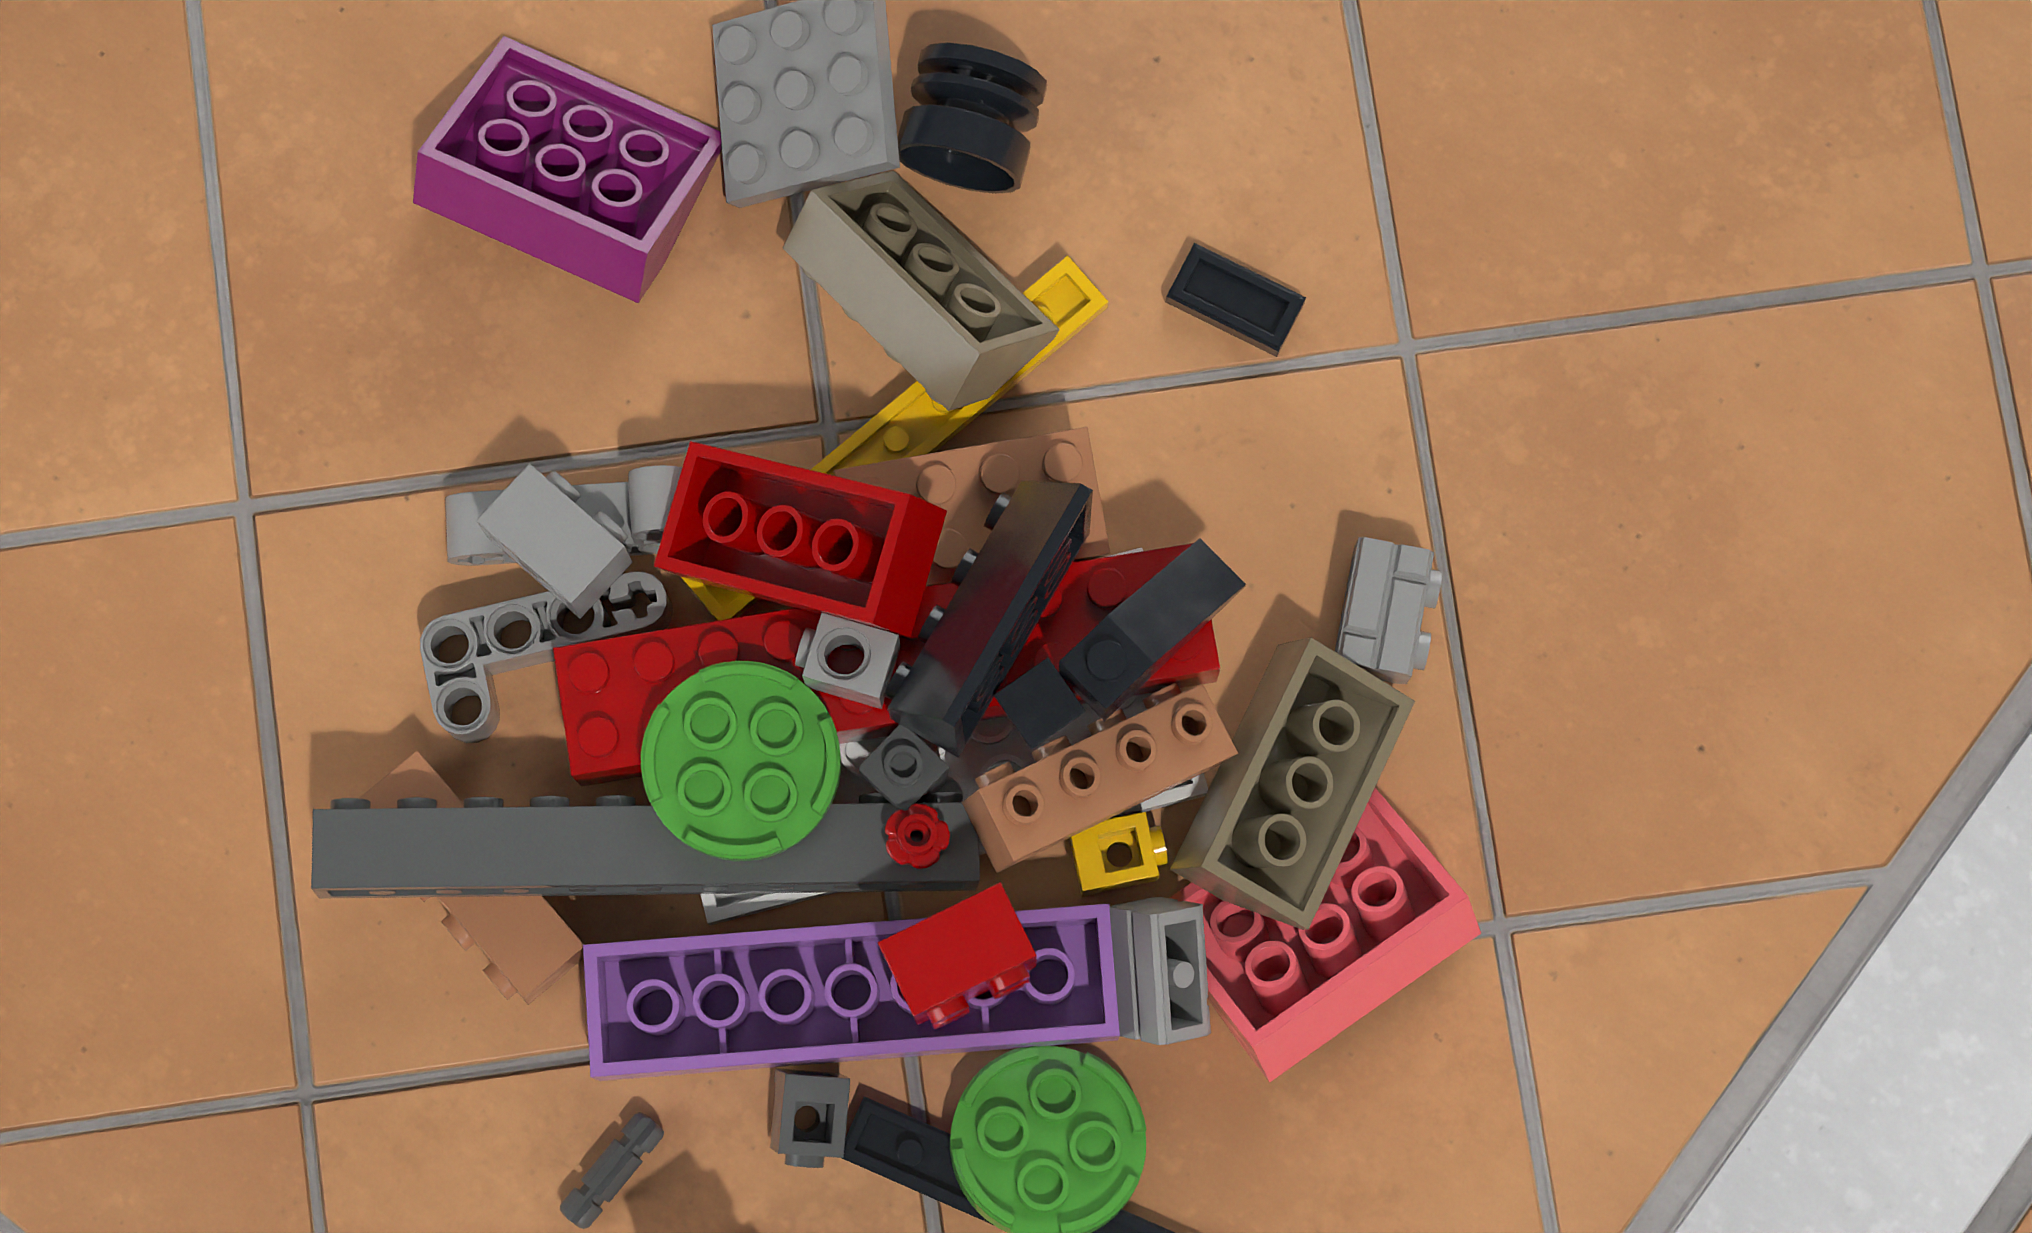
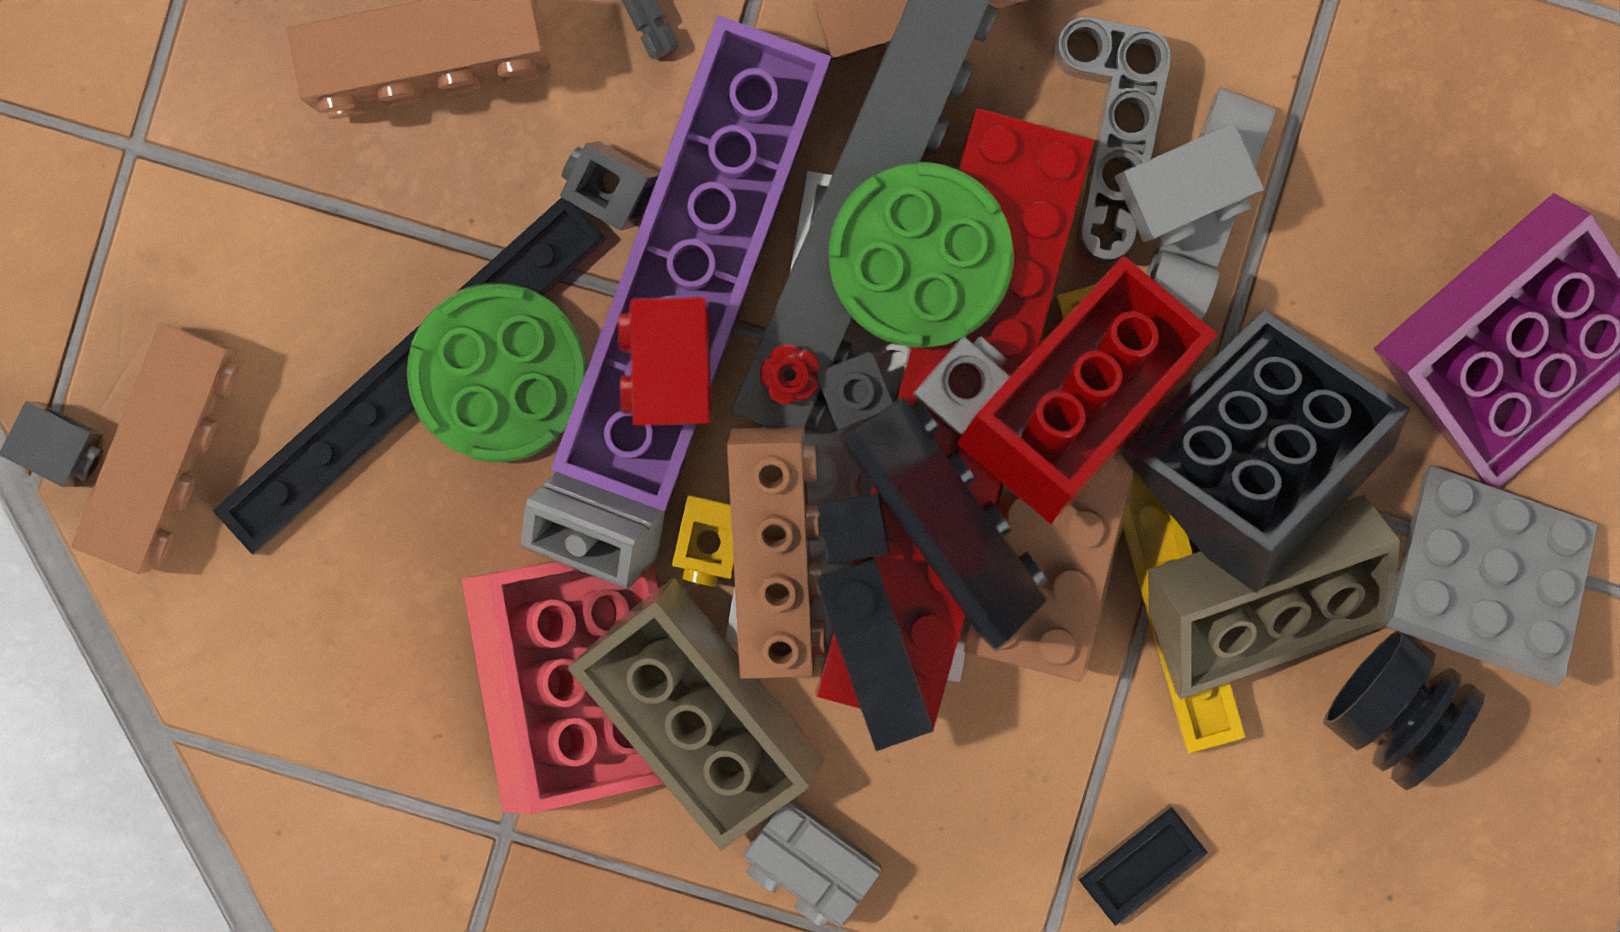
camera: 115 degrees right, 10 degrees up
none -> black slope [1120,310,1410,594]

